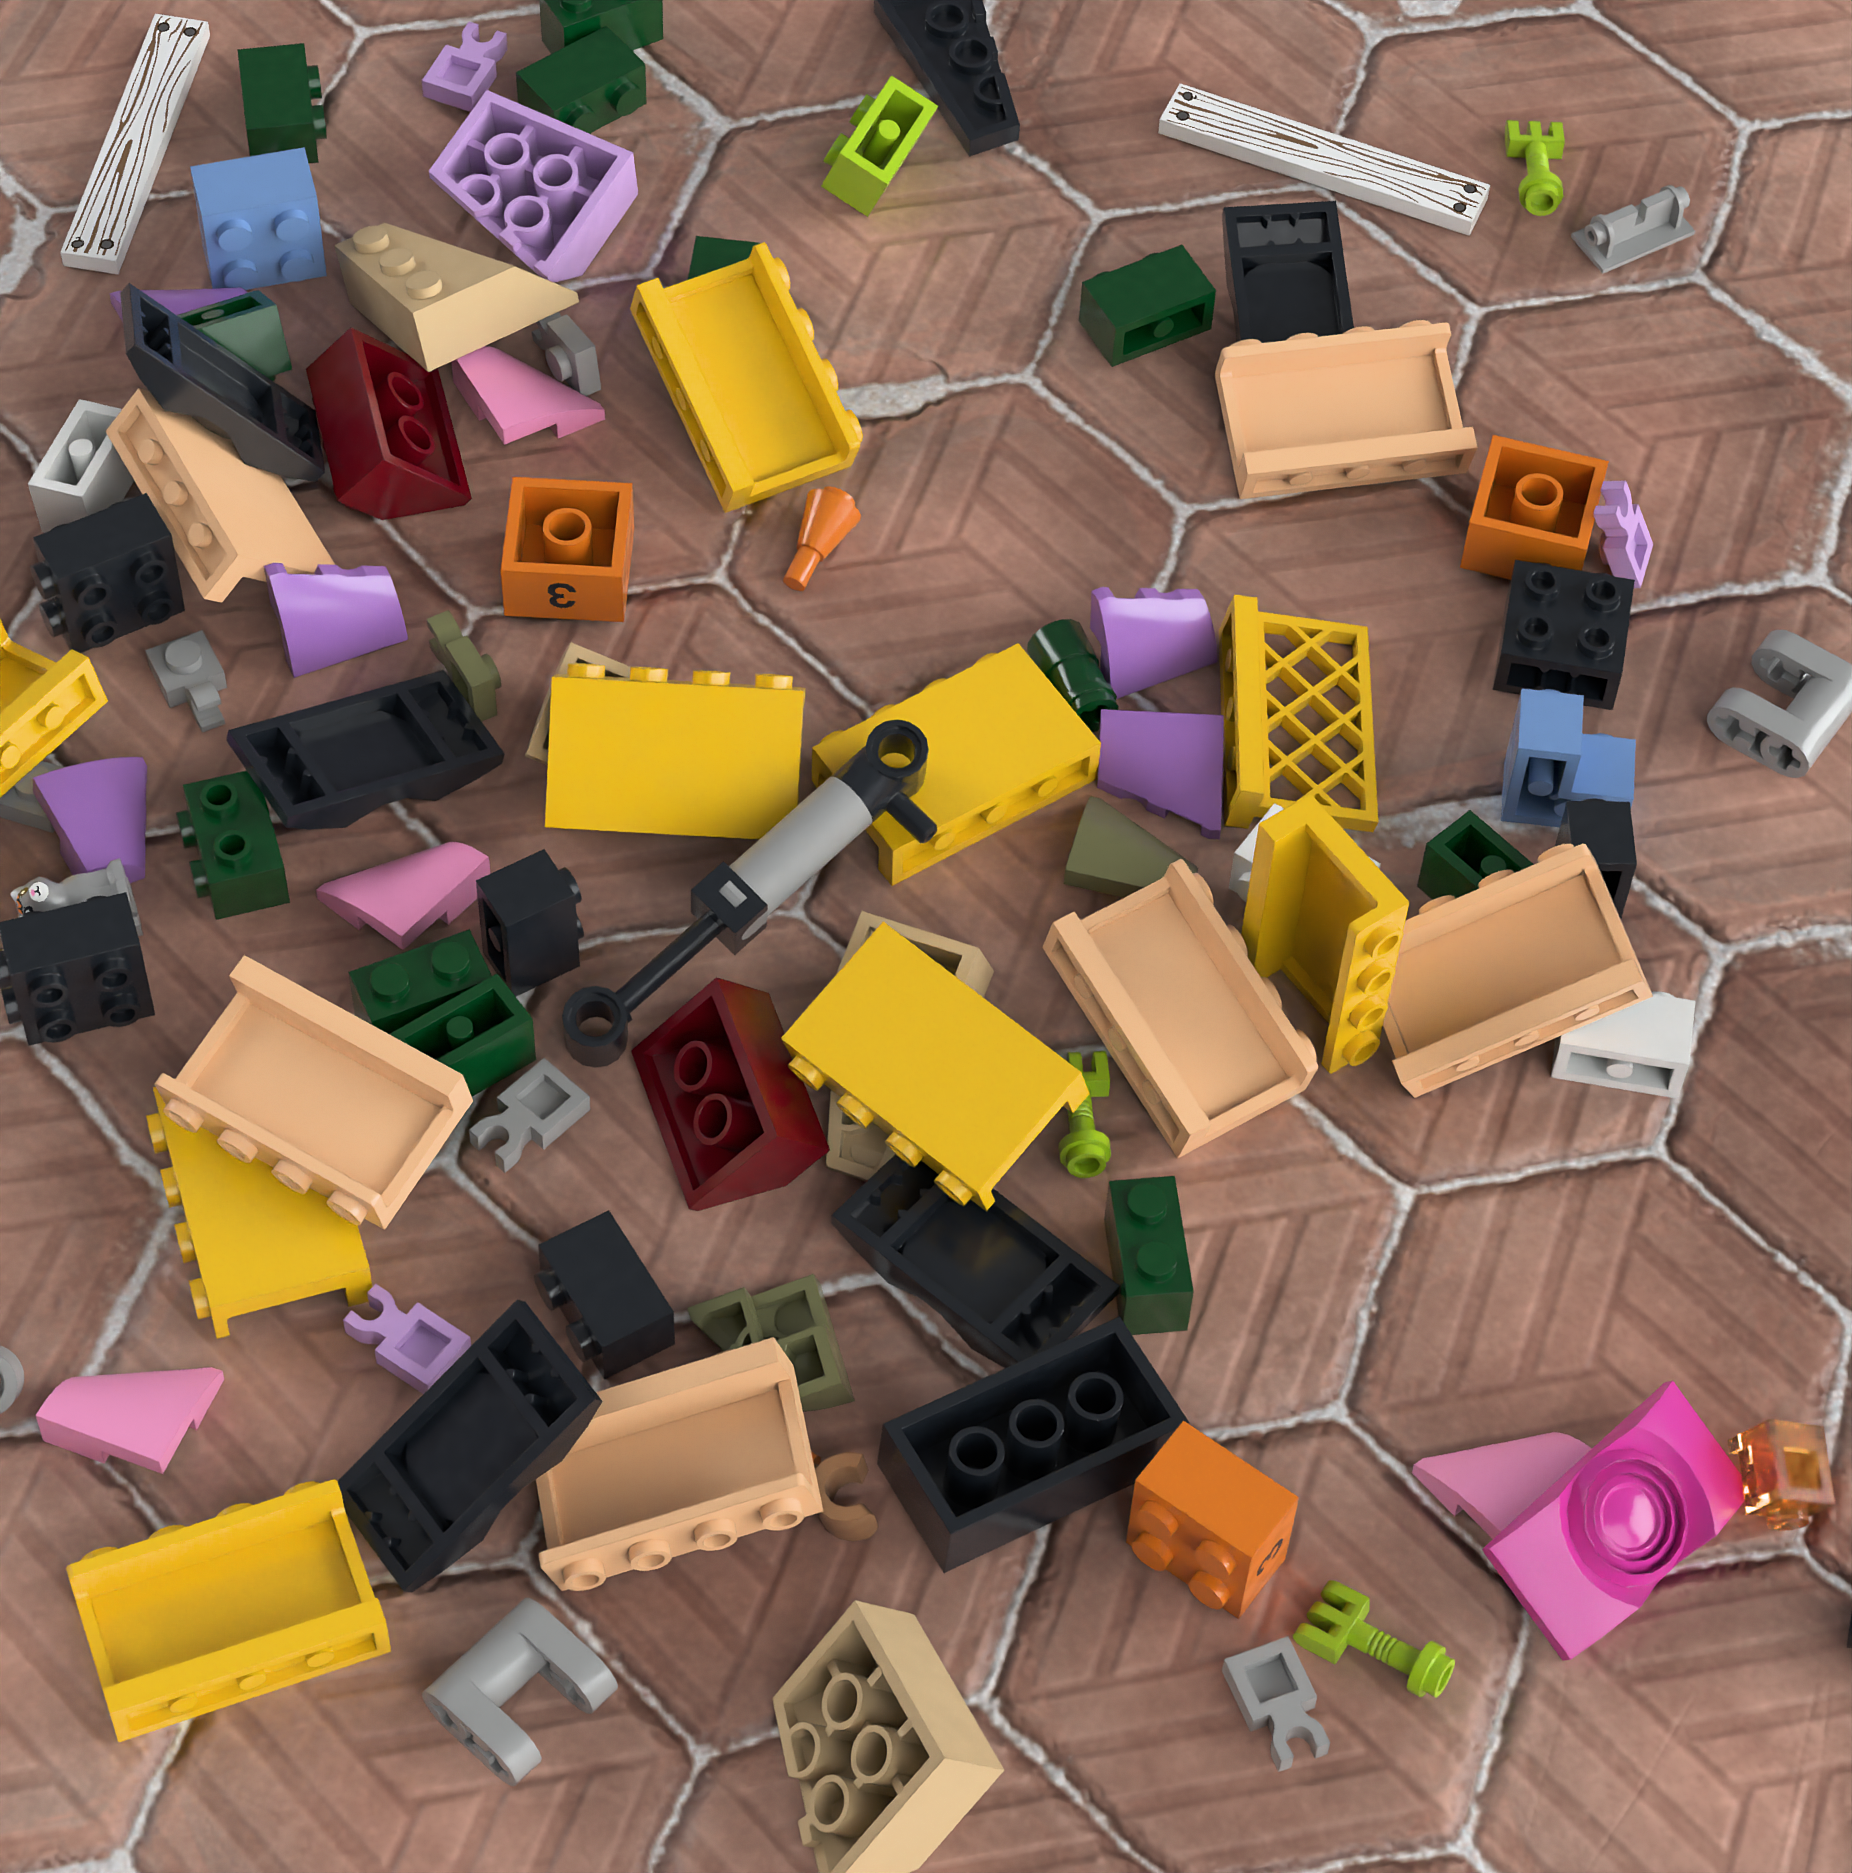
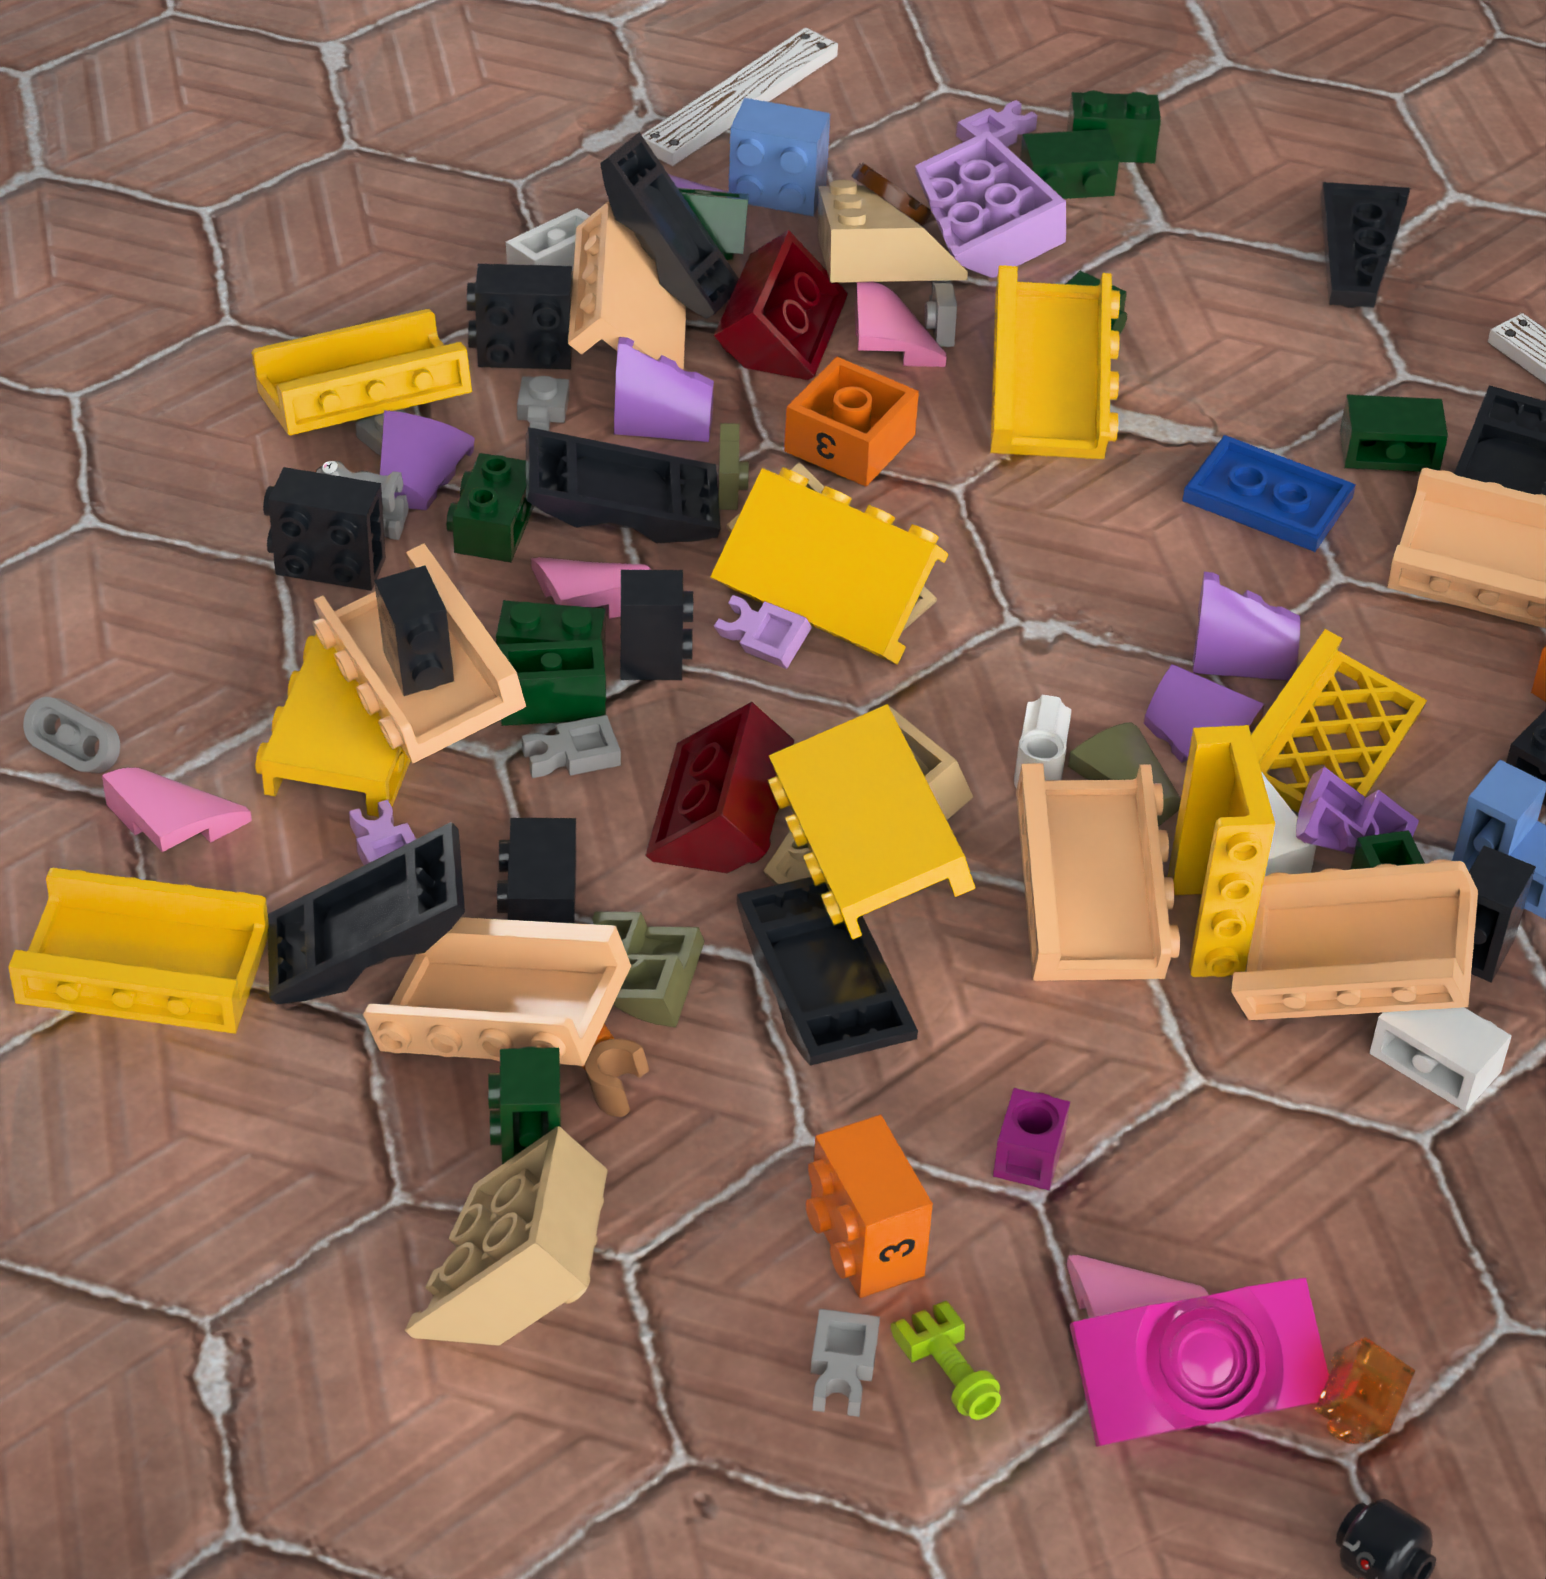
camera: 30 degrees right, 10 degrees down
dark green brick [237,43,327,163] -> none
light grey connector [422,1598,618,1786] -> none
black piece [562,719,937,1068] -> none
orange cone [783,486,861,591] -> none
yellow panel [812,643,1101,886] -> none
lime brick [821,75,938,217] -> none
black brick [877,1316,1190,1573] -> none
dark green piece [1027,619,1119,733] -> none
lime hinge [1058,1051,1111,1178] -> none
dark green brick [1104,1176,1194,1335] -> none
none -> black brick [374,565,454,696]
none -> dark green brick [488,1047,561,1164]
none -> lavender plate [714,595,812,669]
none -> reddish brown tile [851,163,932,226]
none -> magenta brick [993,1088,1070,1191]
none -> white piece [1014,695,1072,788]
none -> blue tile [1182,435,1356,552]
none -> medium lavender slope [1296,766,1419,854]

